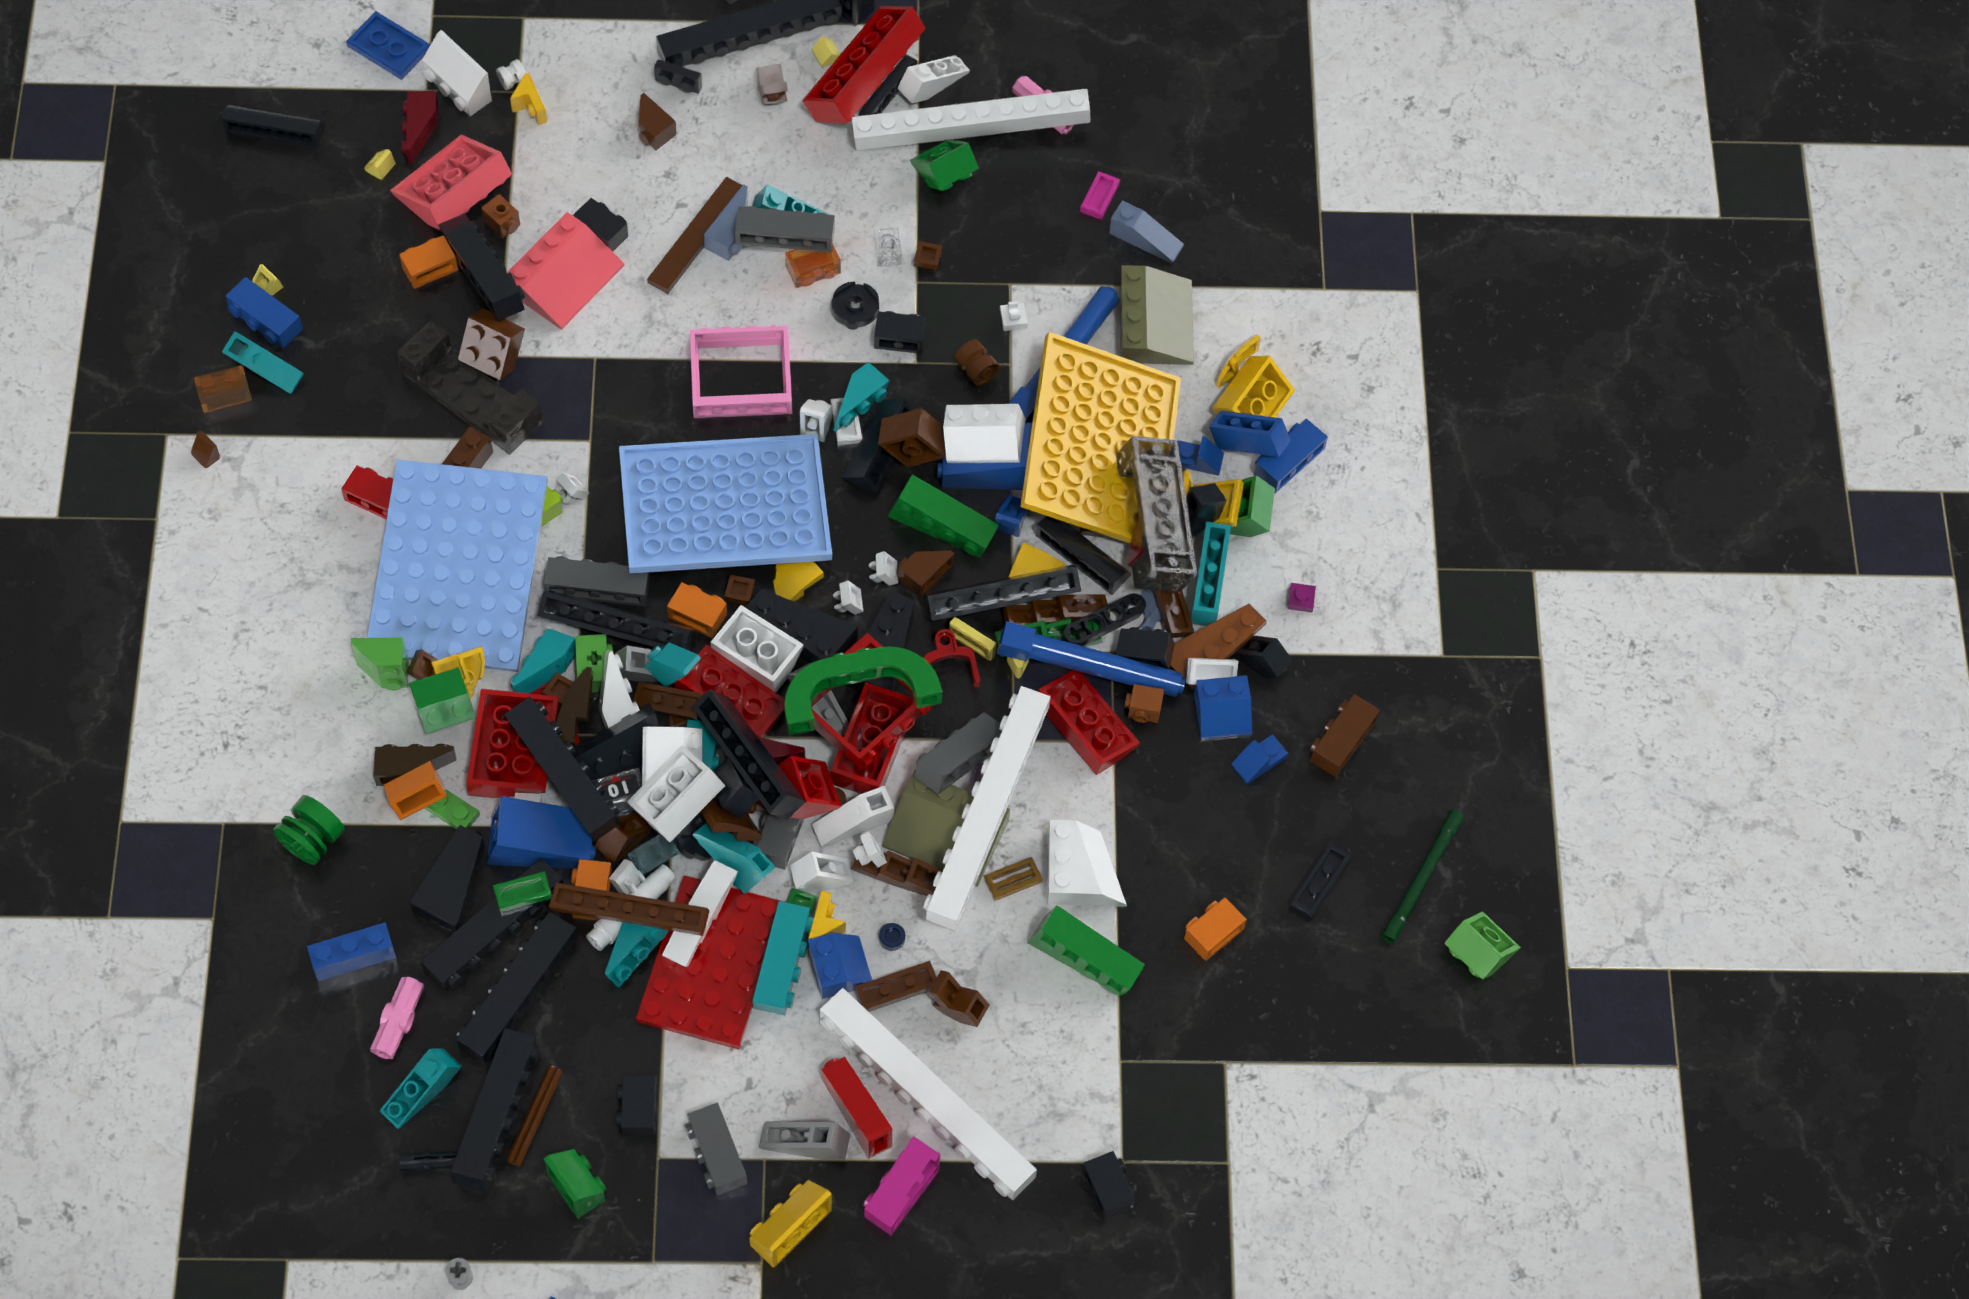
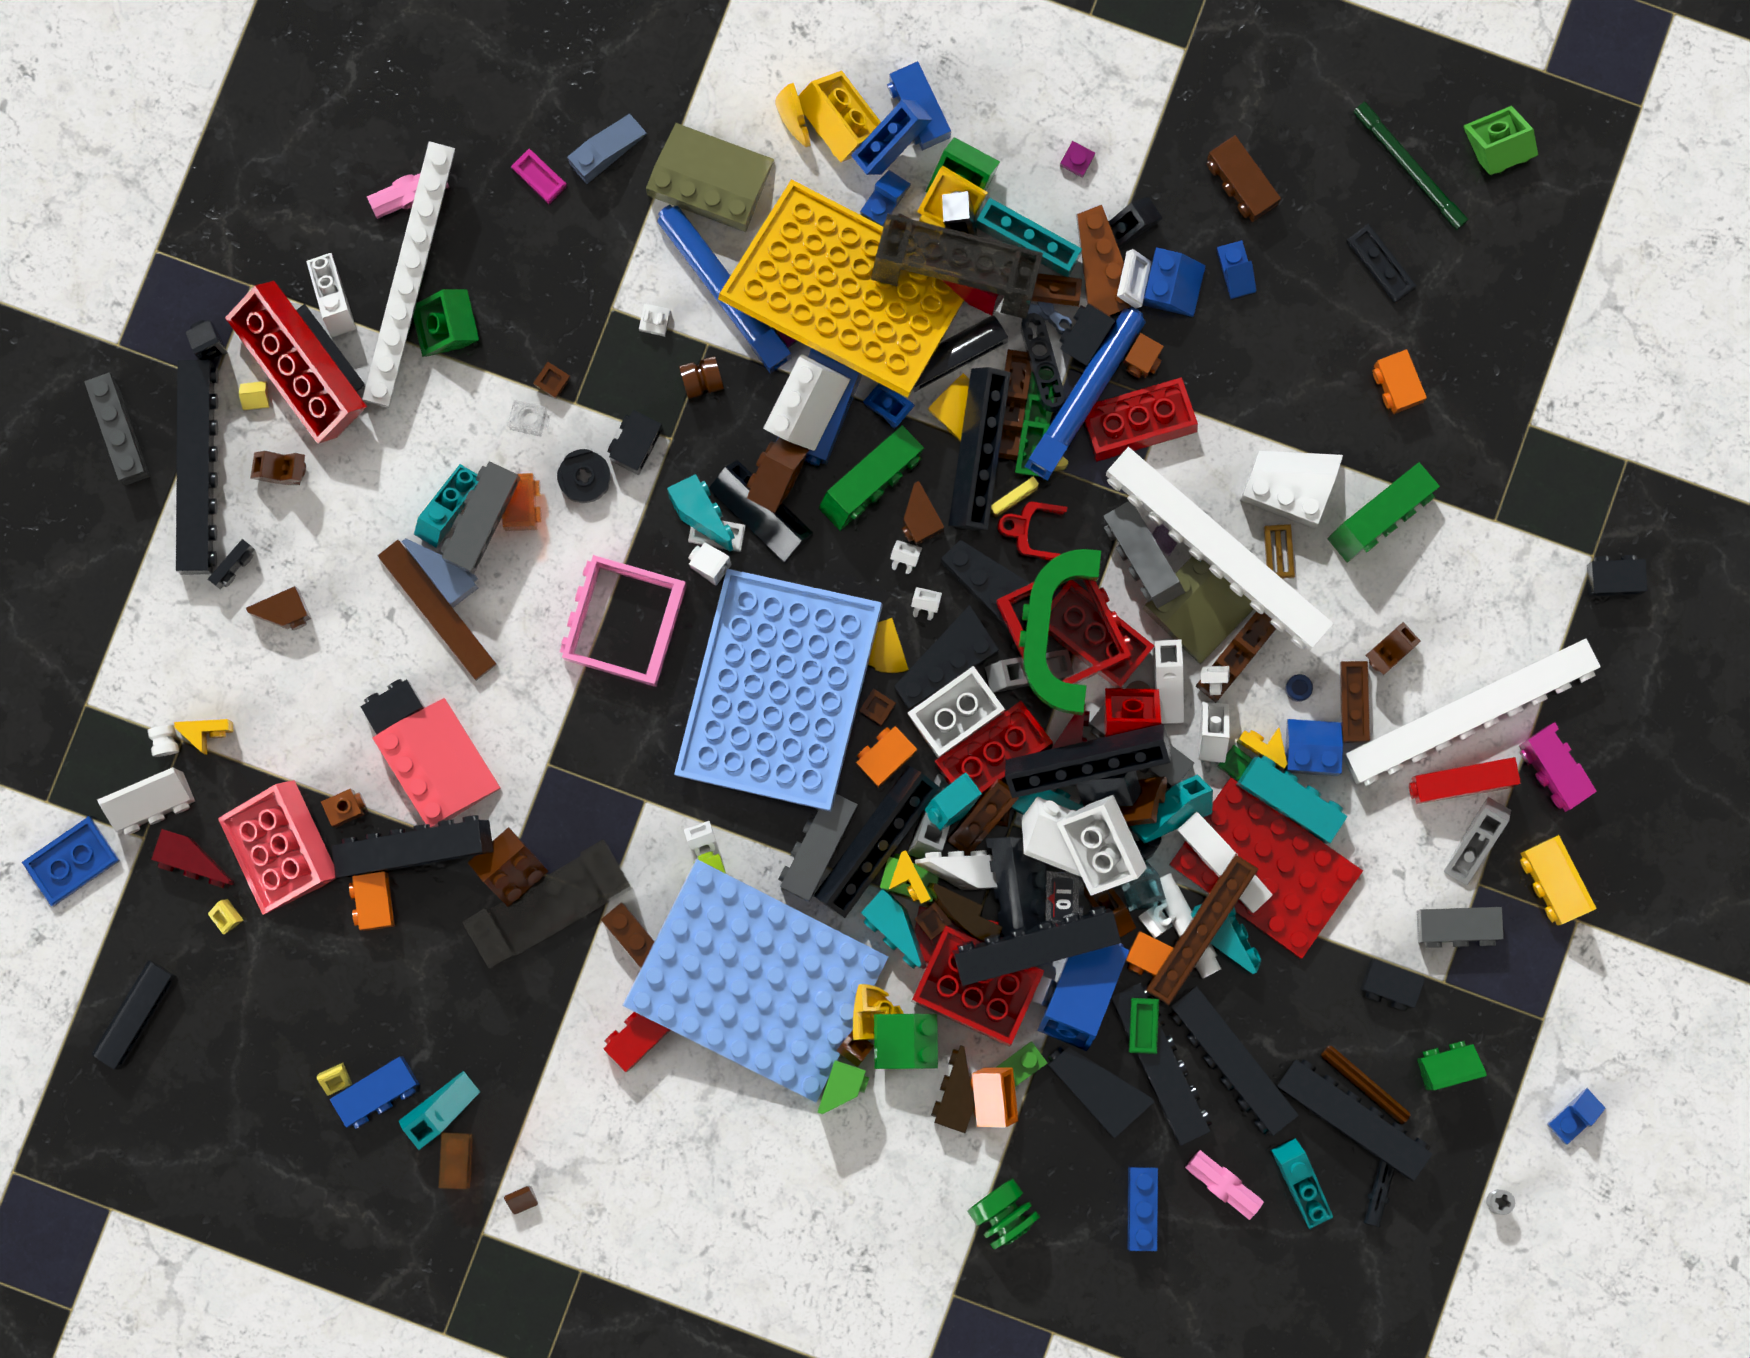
camera: 65 degrees left, 20 degrees up
none -> yellow slope [889,850,931,905]

